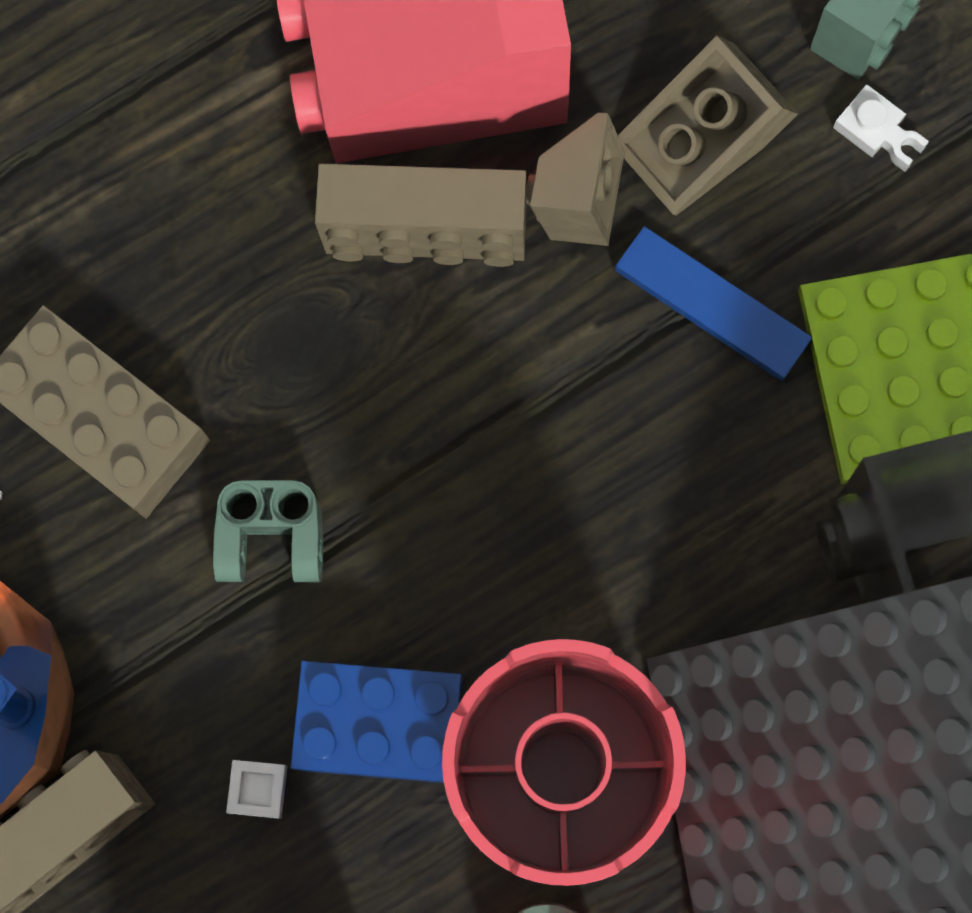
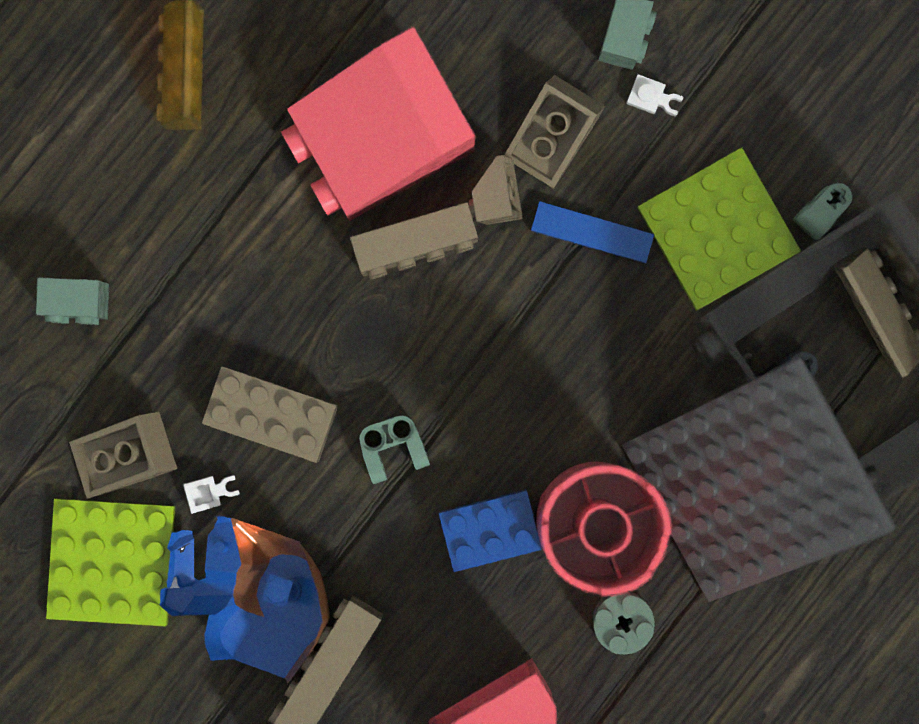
camera: 25 degrees left, 10 degrees up
white plate [226,760,288,819] -> none

